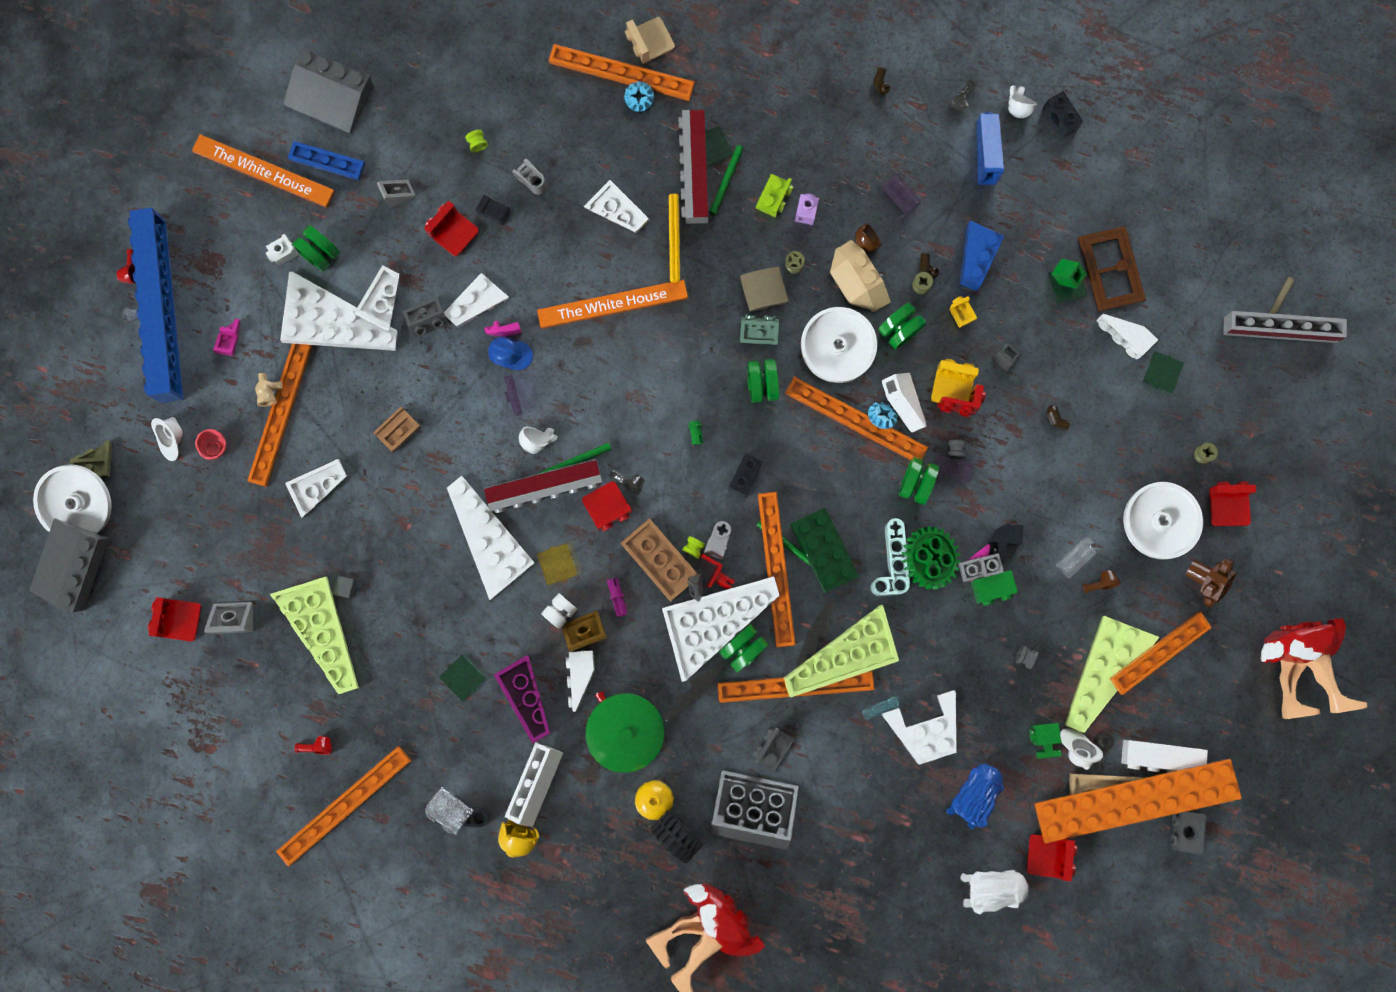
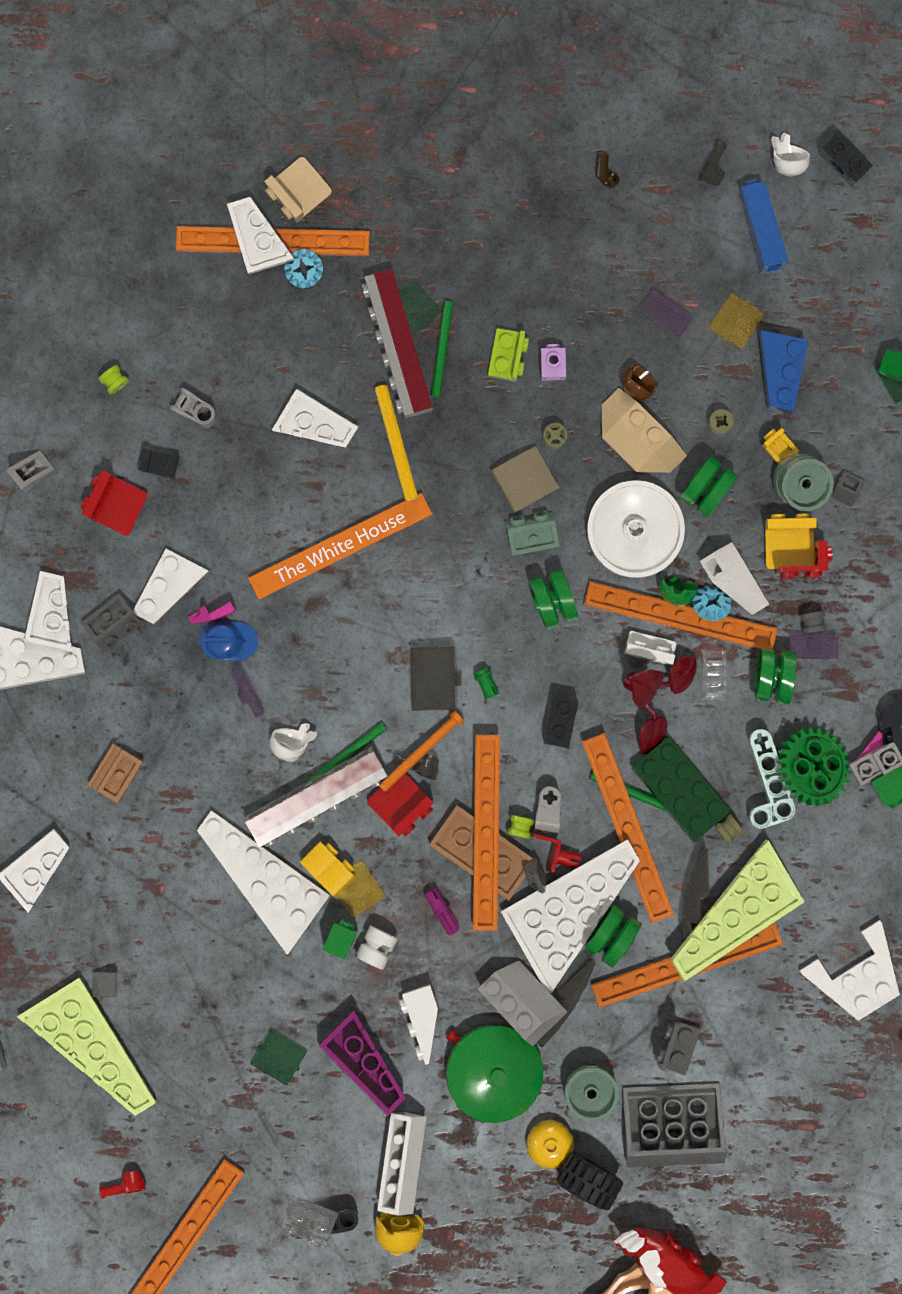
camera: 15 degrees left, 5 degrees up
pearl gold slope [562,611,608,652] -> none
clear light blue axle [862,697,900,720] -> none
dark brown arm [920,253,940,279] -> none
none -> white wing [227,197,295,274]
none -> yellow brick [300,842,356,898]
none -> green brick [322,919,358,960]
none -> orange bar [379,710,465,791]
none -> clear smoke container [411,646,462,711]
none -> orange tile [473,735,500,931]
none -> light grey slope [478,961,567,1046]
none -> sand green wheel [564,1065,619,1122]
none -> dark red plant [623,655,697,755]
none -> white bracket [624,631,677,666]
none -> green hair [659,576,699,606]
none -> clear slope [701,648,727,700]
none -> clear yellow piece [708,293,765,350]
none -> olive wheel [715,814,745,845]
none -> sand green wheel [773,453,834,511]

